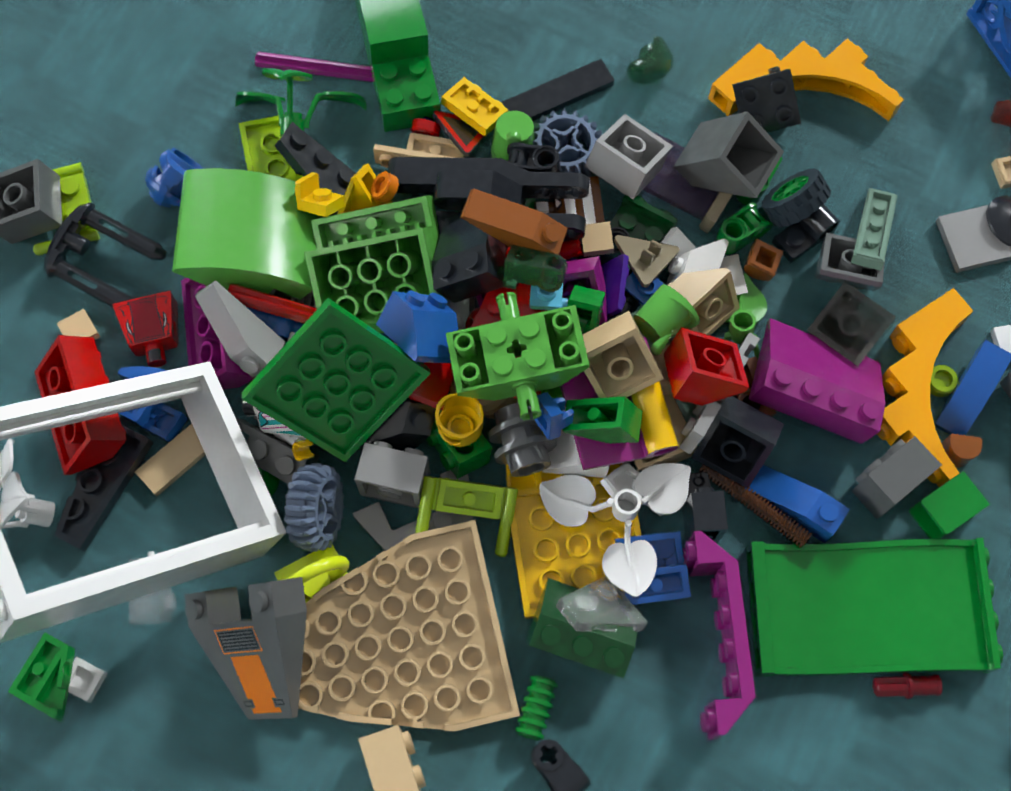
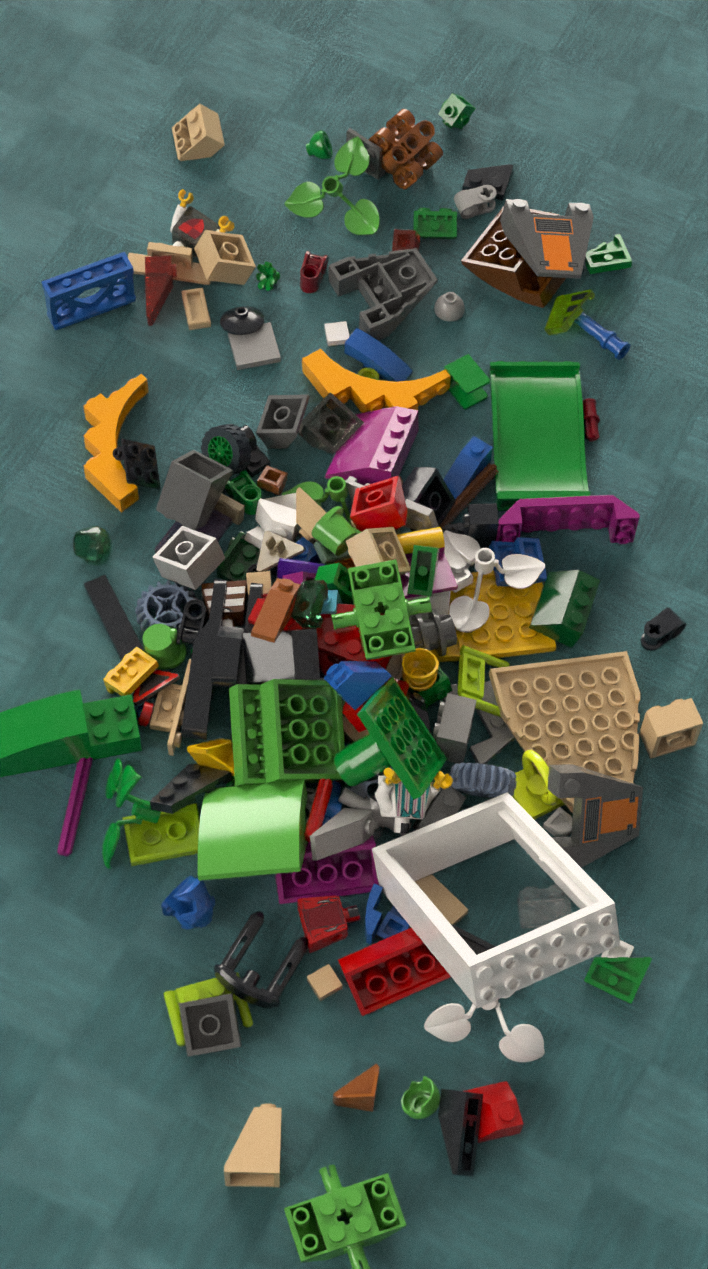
camera: 90 degrees left, 10 degrees down
yellow bracket [295,172,345,217] -> none
orange tile [371,171,399,203] -> none
green piece [515,675,558,741] -> none
blue tile [534,392,574,440] -> none
clear wing [556,576,648,632] -> none
sand green tile [851,188,898,271] -> none
dark grey brick [851,436,942,520] -> none
dark orange brick [941,434,982,468] -> none

